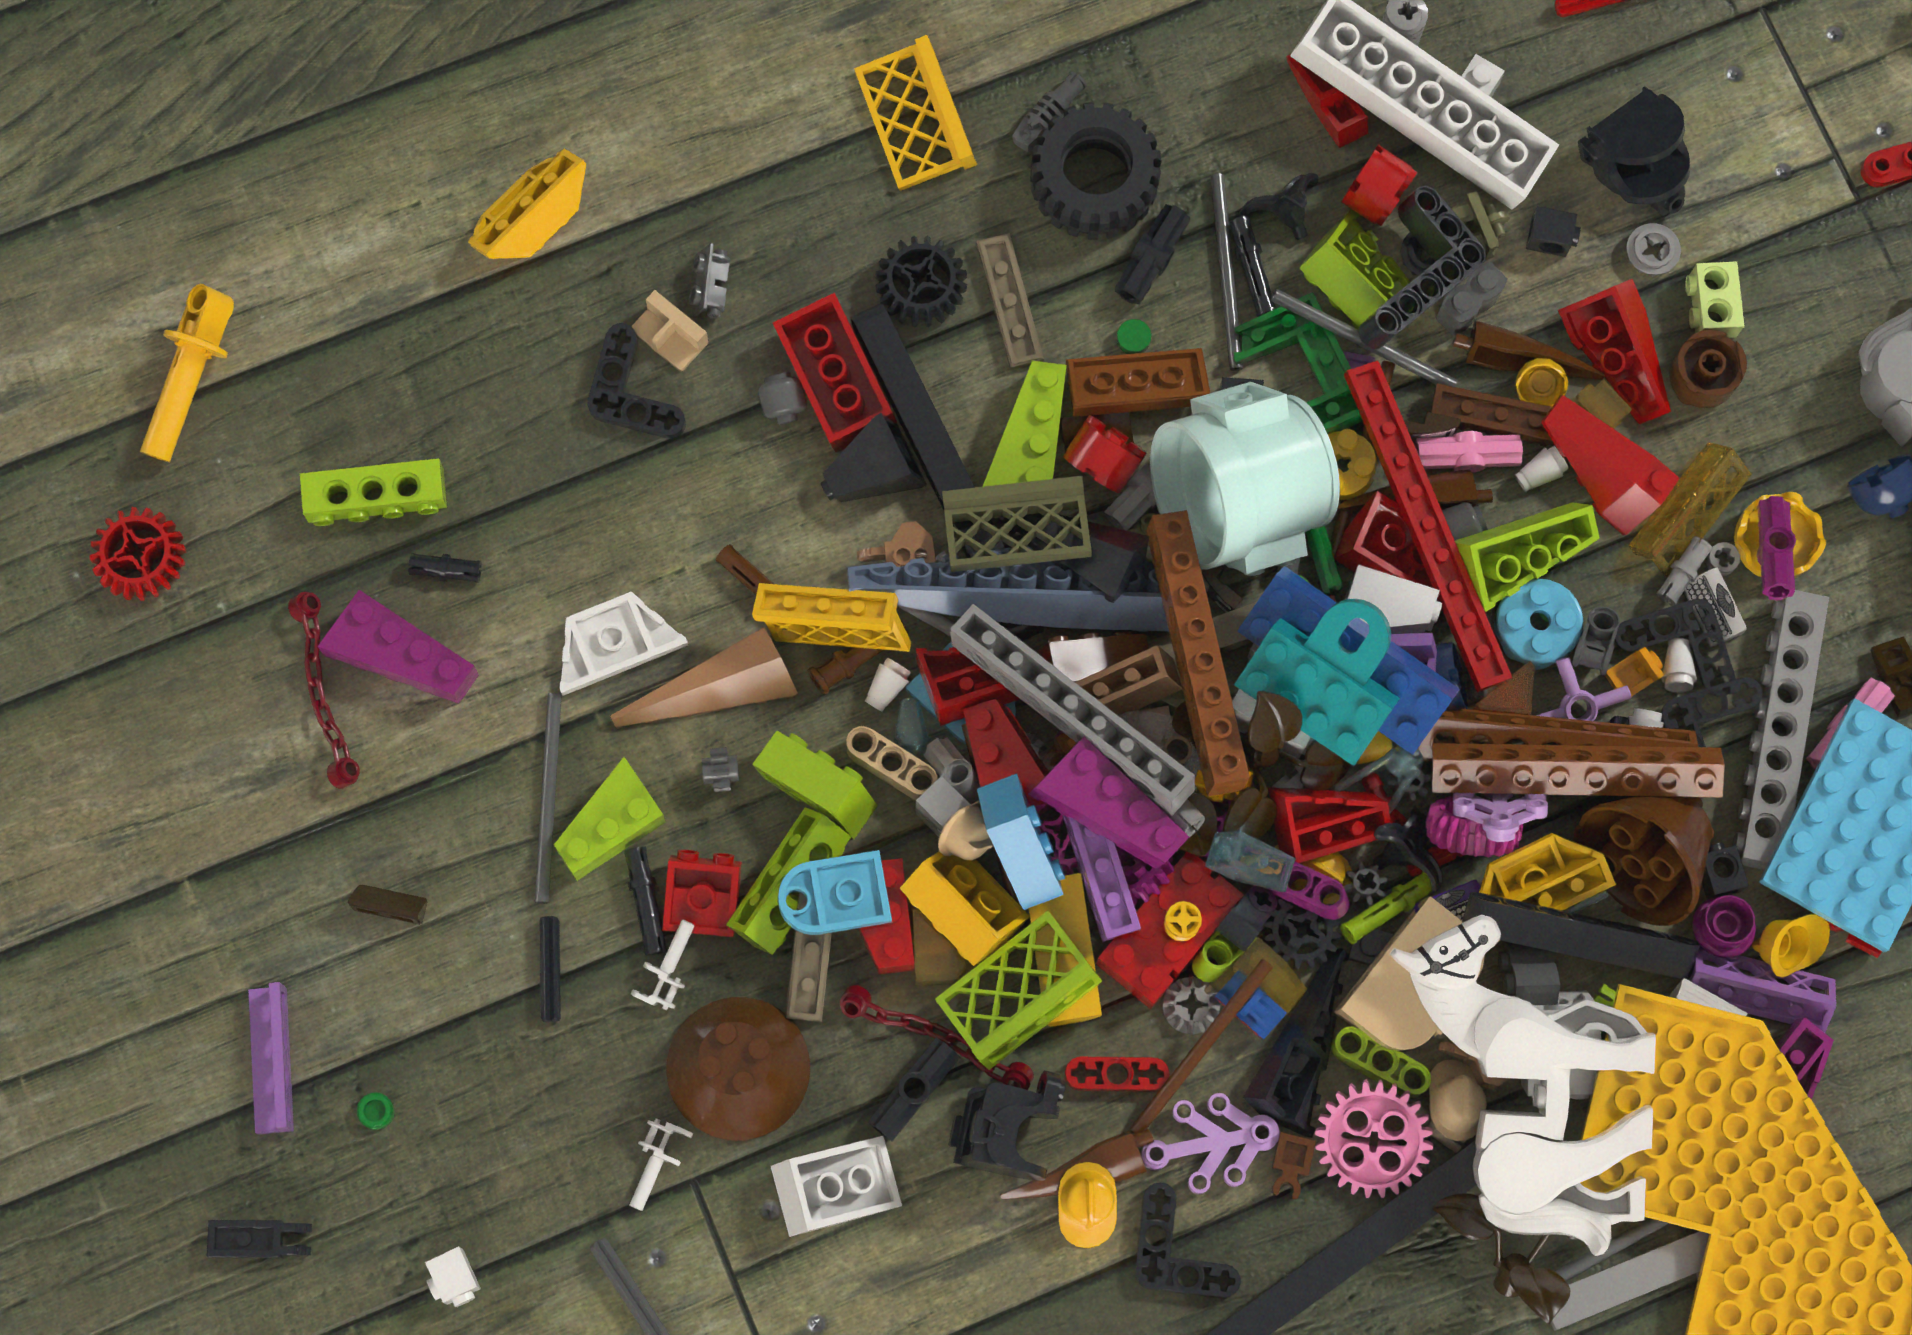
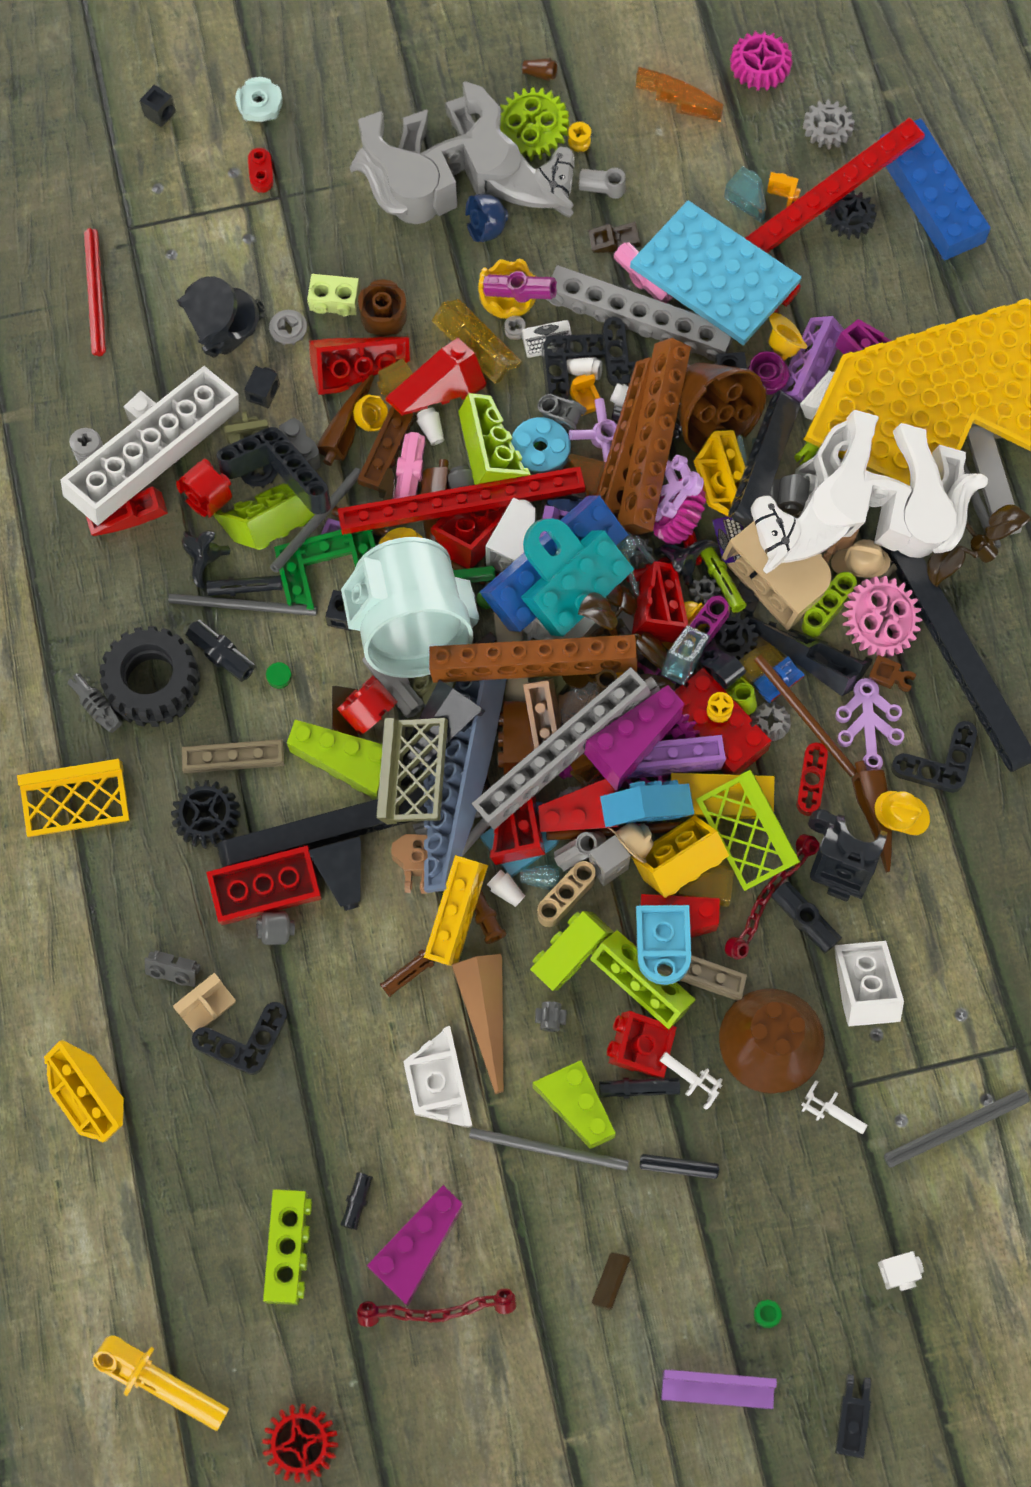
camera: 75 degrees left, 5 degrees down
dark orange tile [1066,348,1210,417] -> none
light grey pin [1656,536,1712,606] -> none

